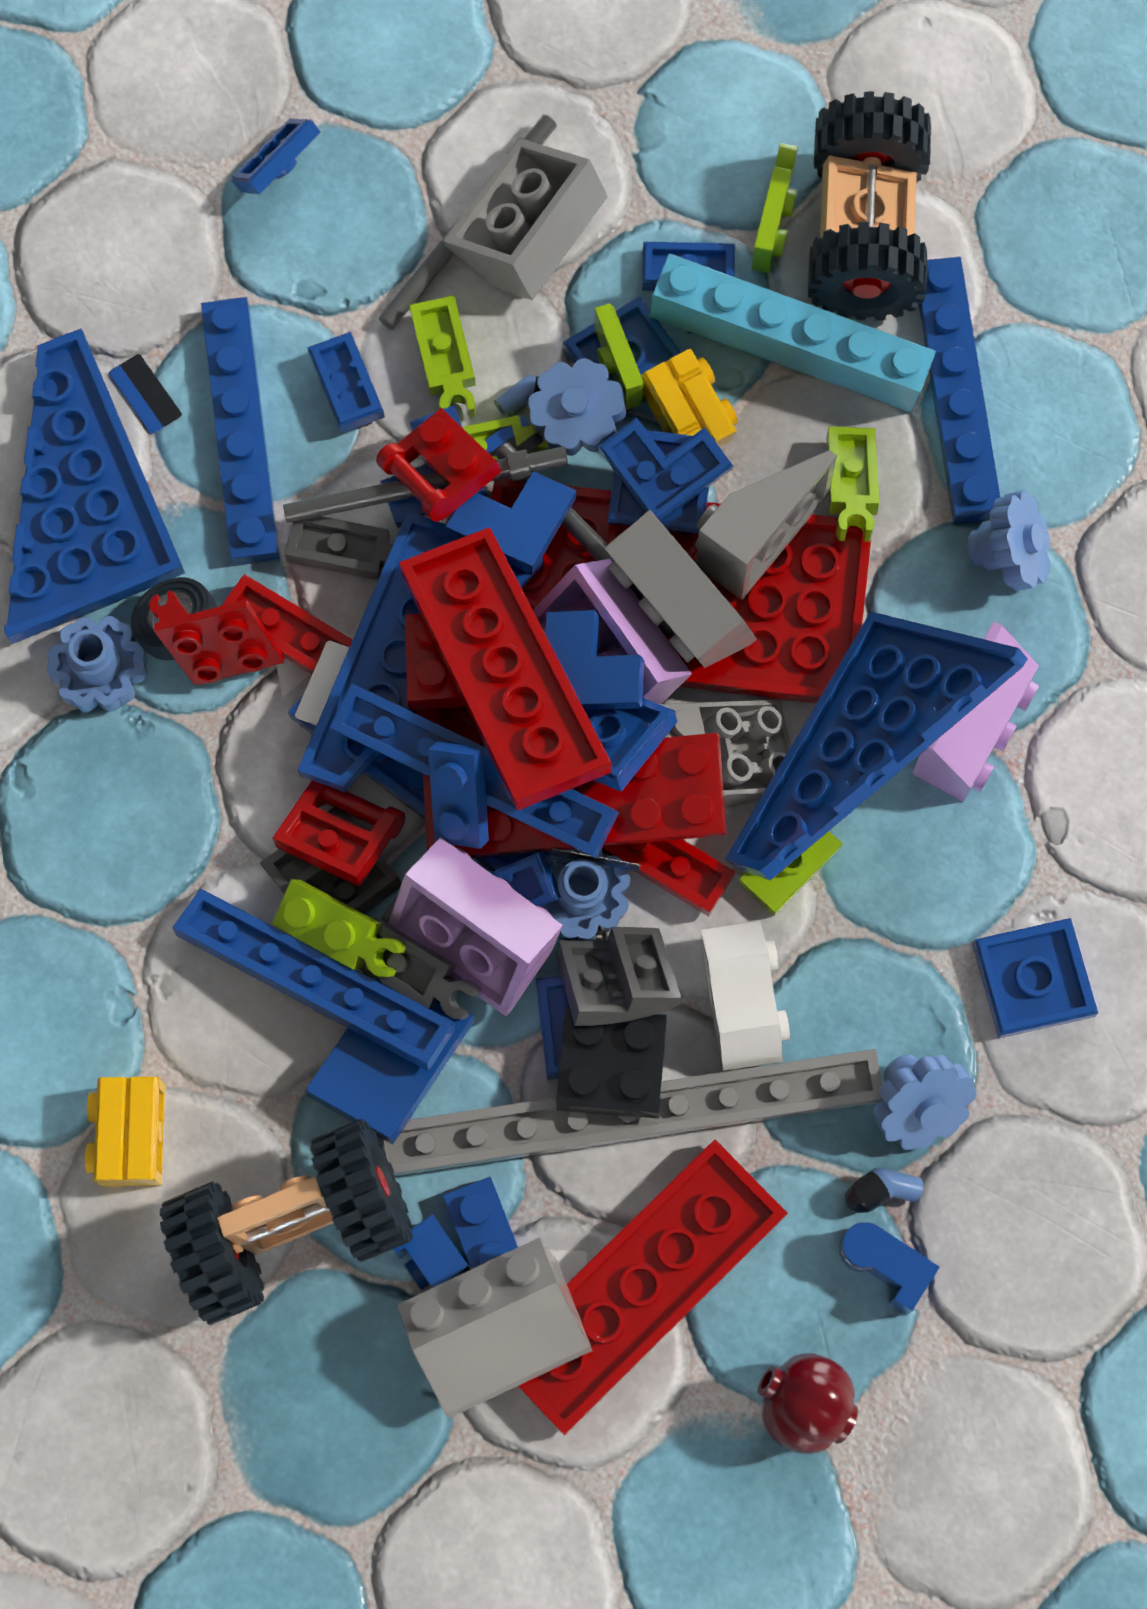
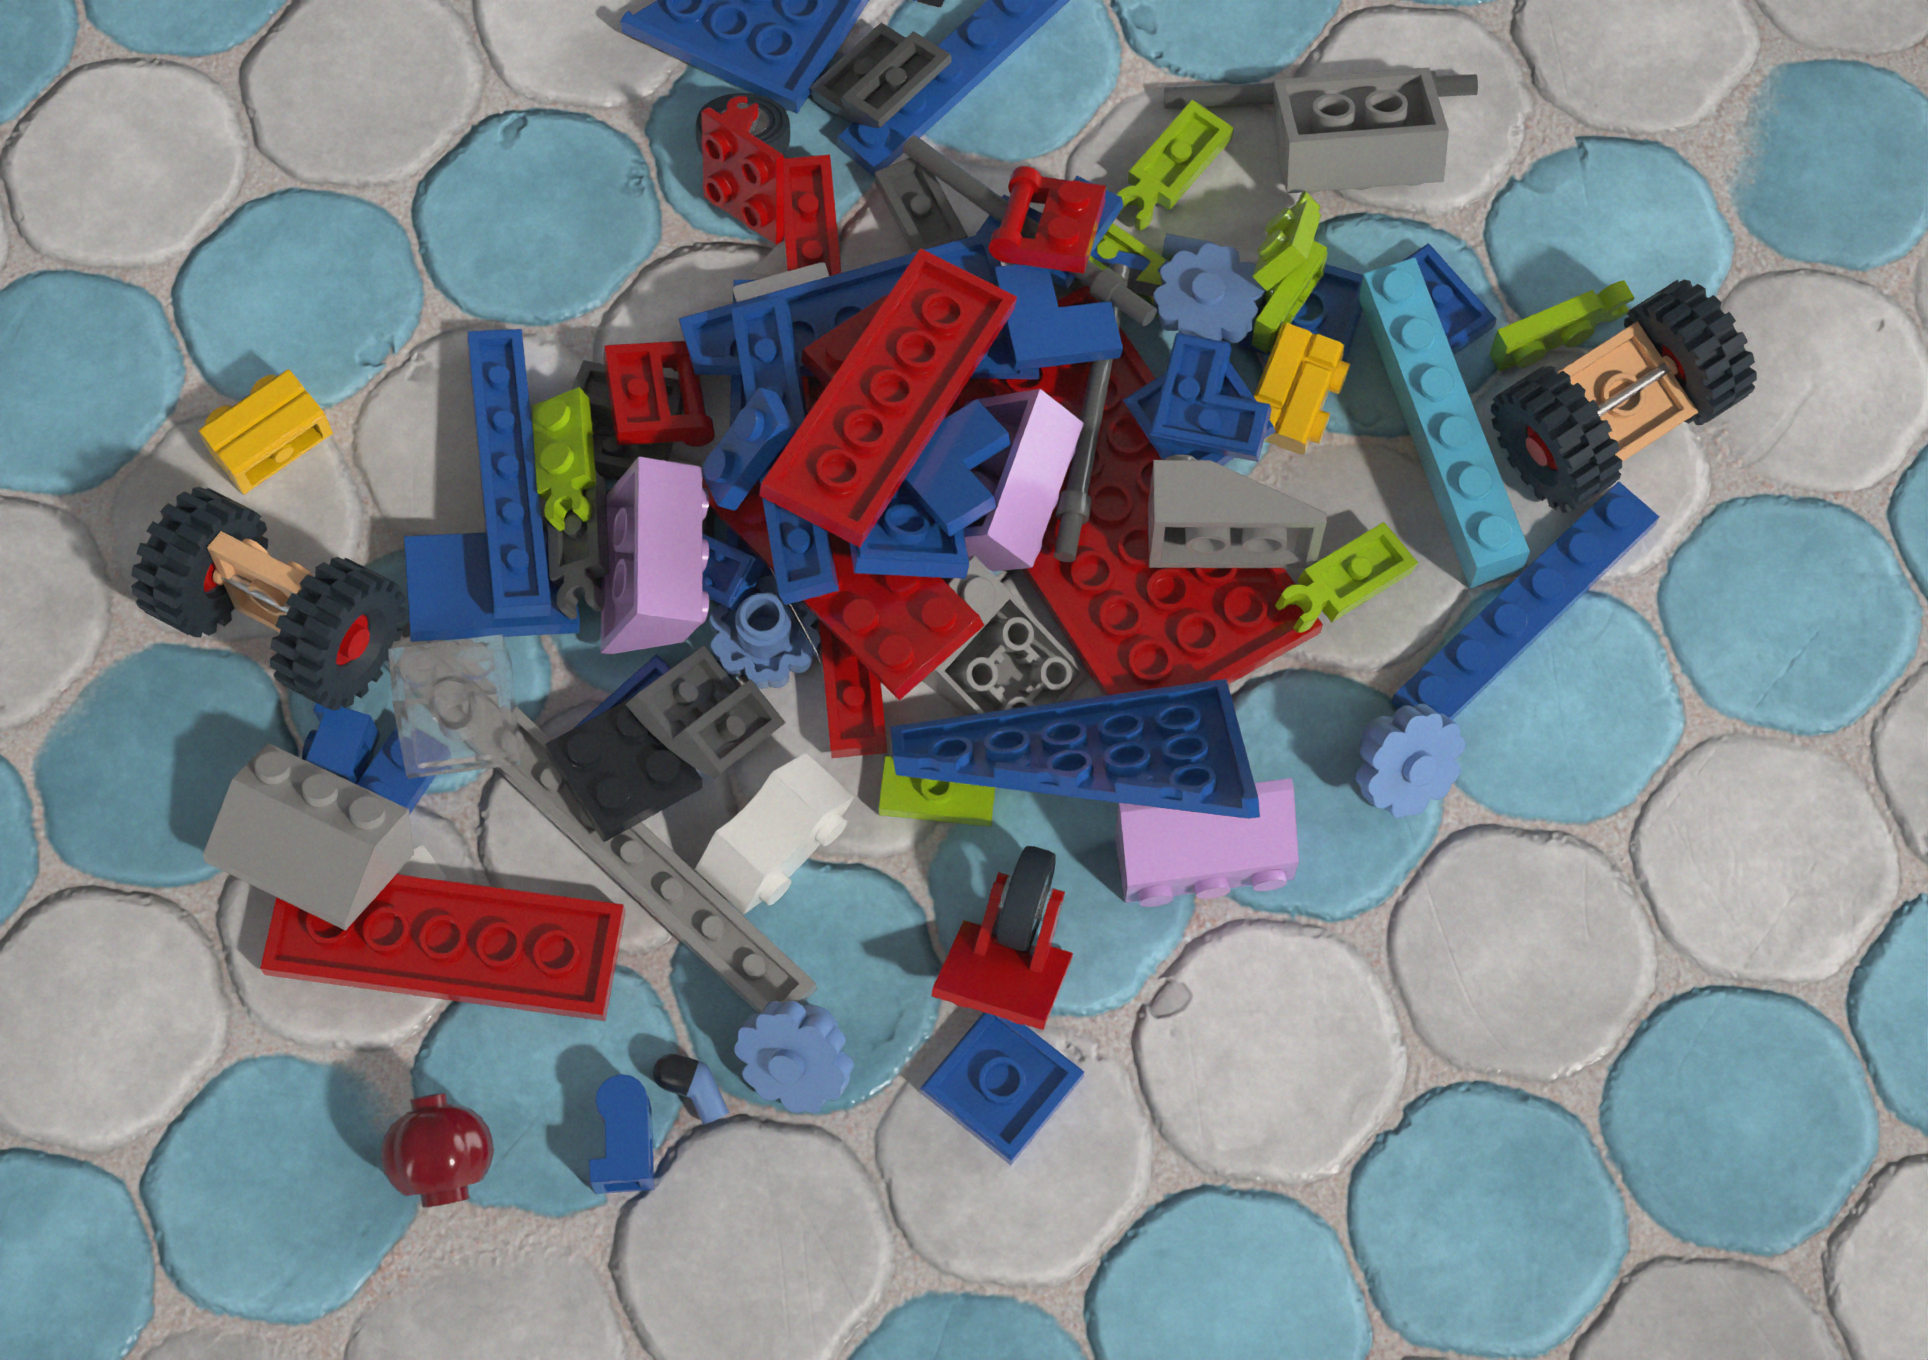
camera: 50 degrees right, 5 degrees down
medium blue plant [47,616,148,712] -> none
blue plate [307,332,385,434] -> none
light grey slope [605,510,757,668] -> none
none -> clear slope [388,634,521,779]
none -> dark grey slope [810,22,952,128]
none -> red plate [931,846,1073,1030]
none -> lime plate [1252,191,1321,291]

